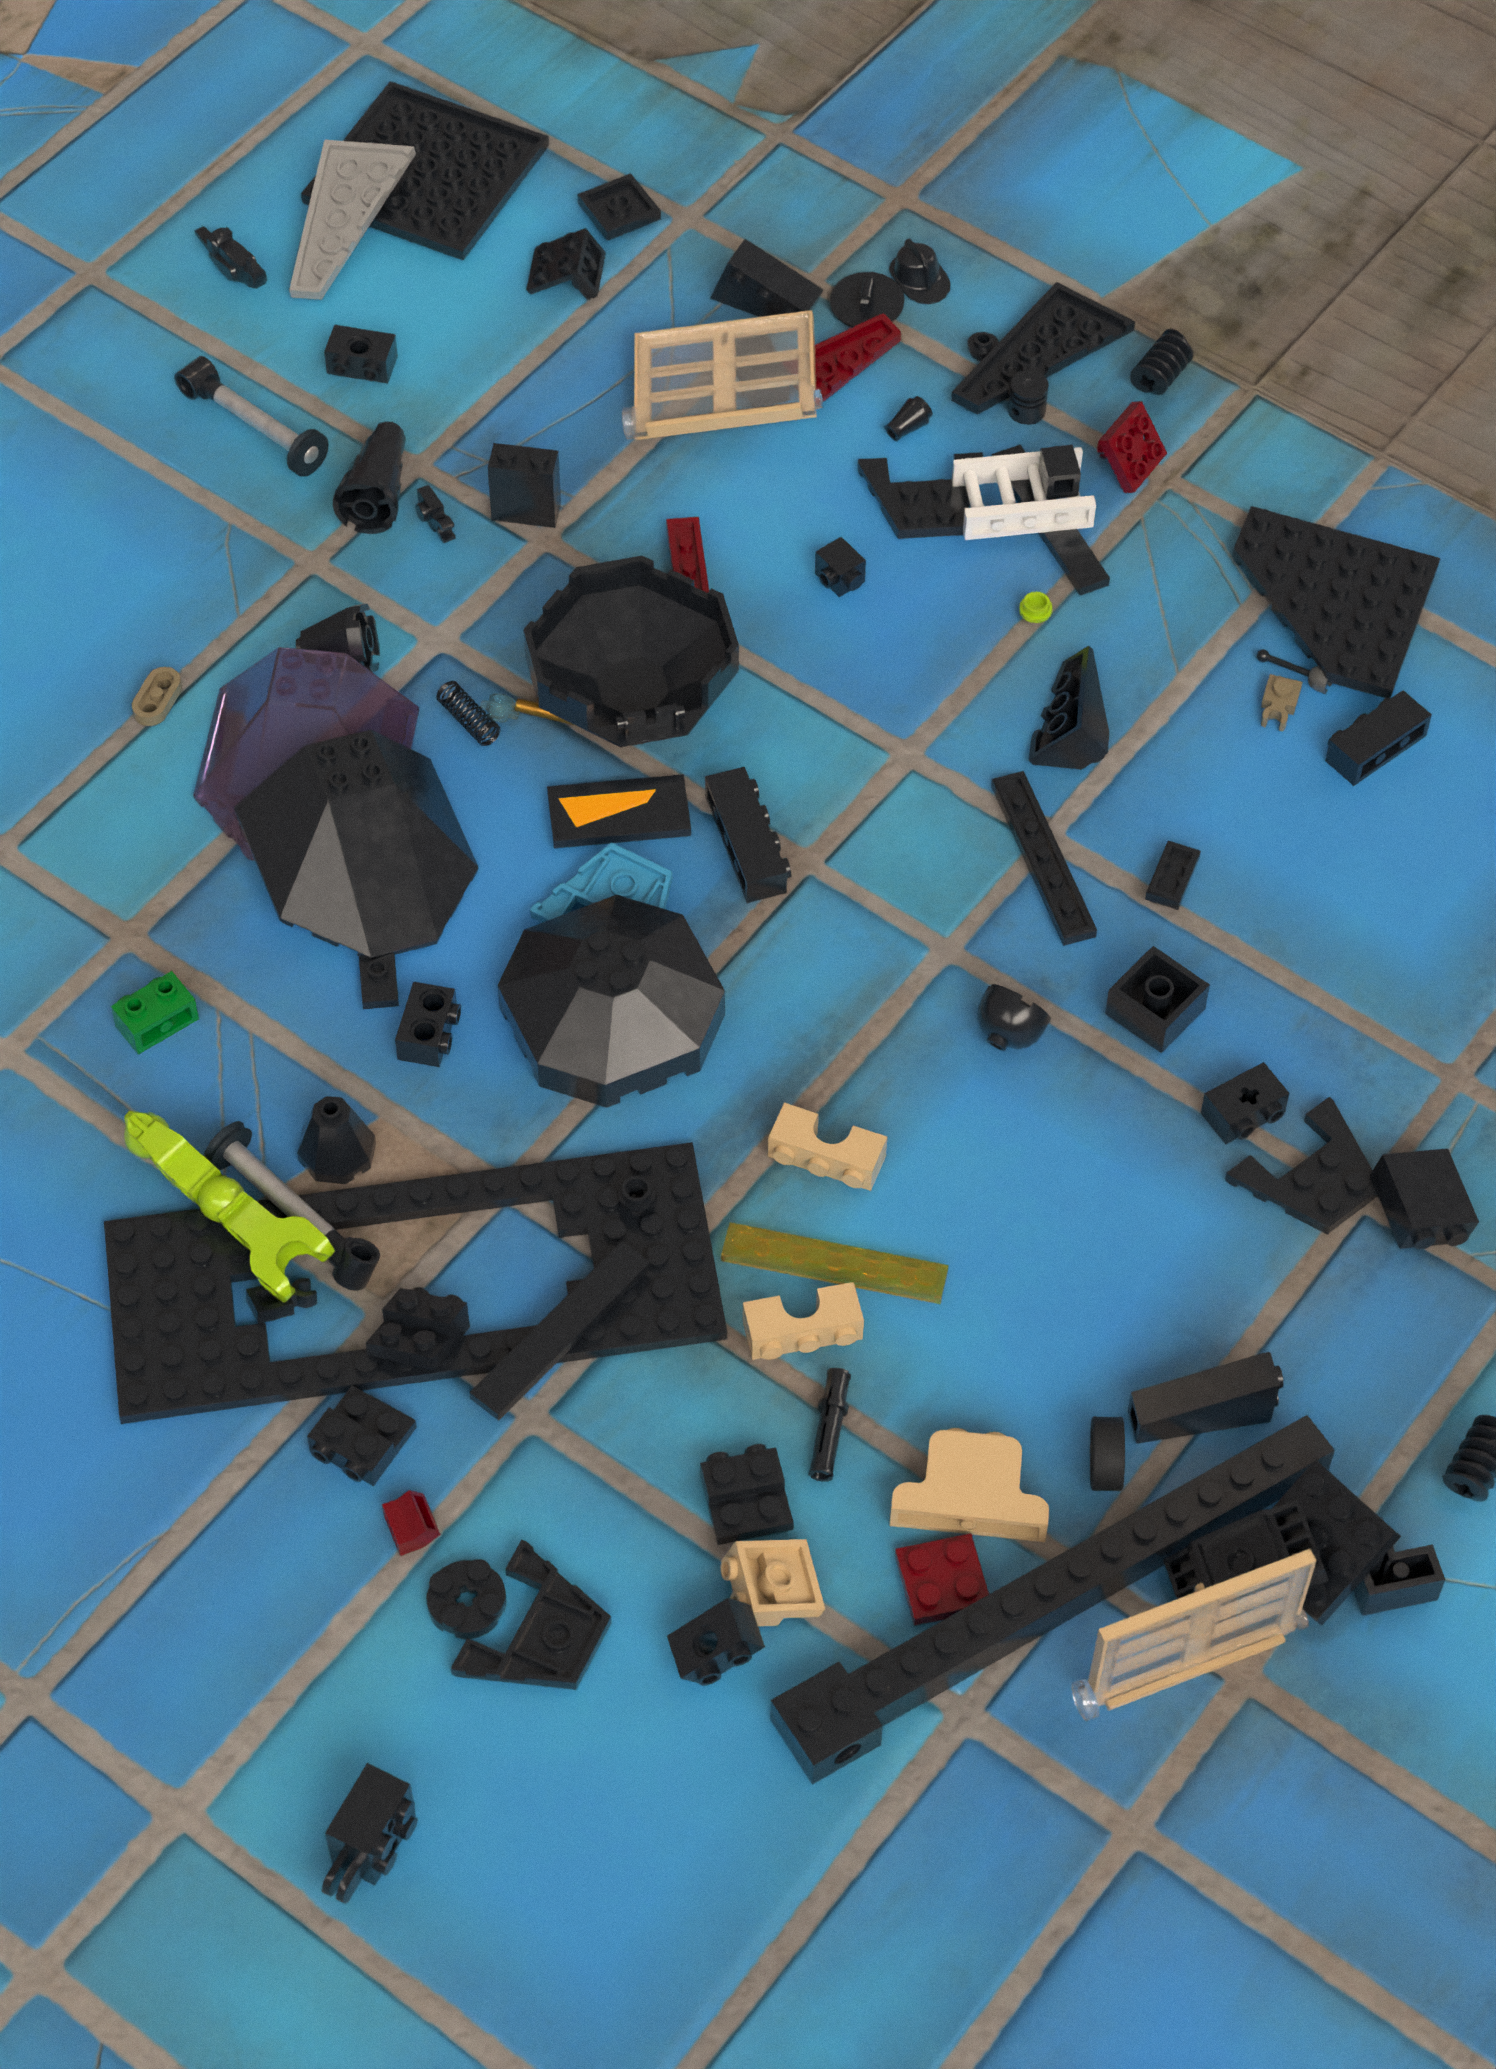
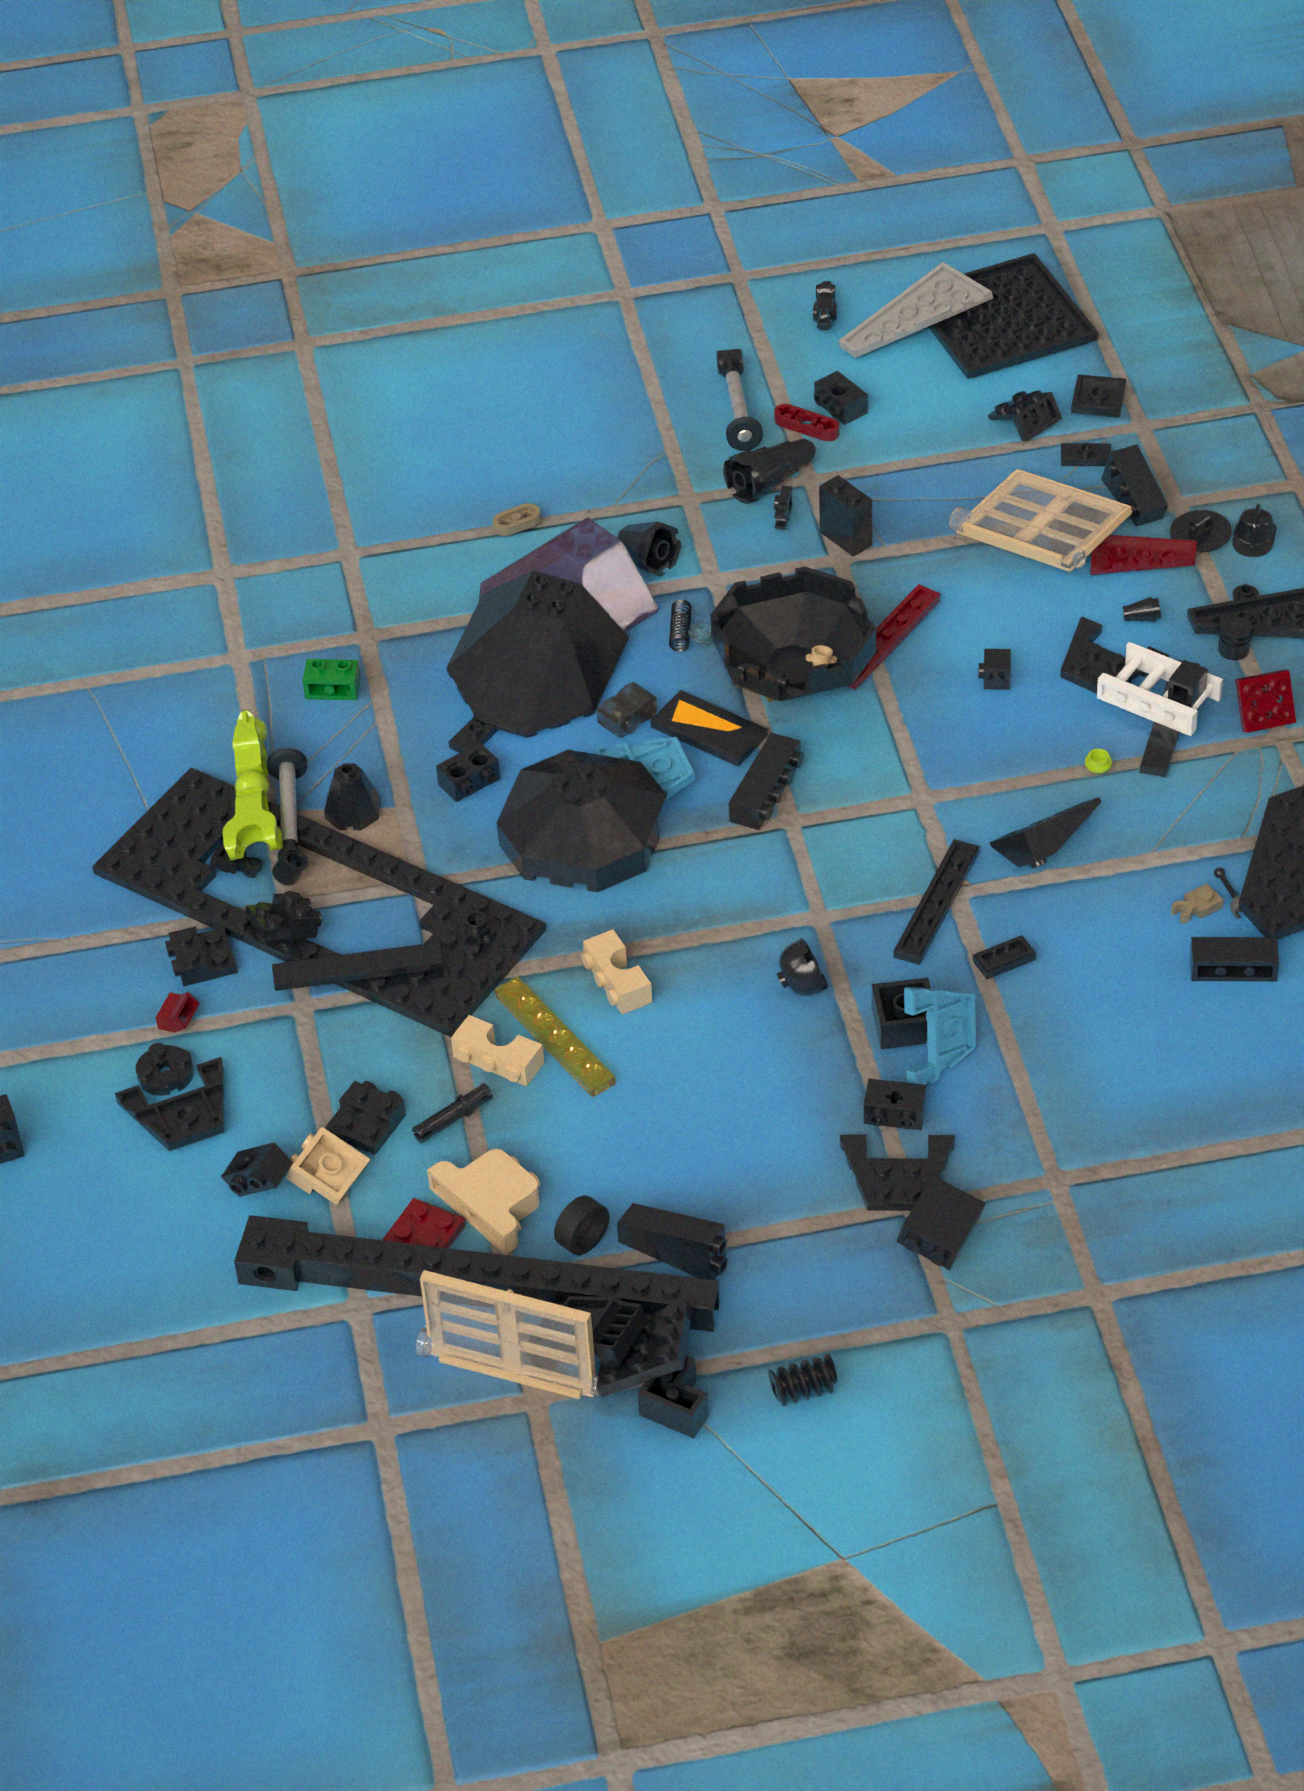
camera: 45 degrees right, 10 degrees down
none -> clear smoke brick [596,682,657,738]
none -> dark red beam [774,404,839,442]
none -> tan plate [806,645,837,667]
none -> dark azure wing [904,987,976,1085]
none -> black plate [1061,443,1111,466]

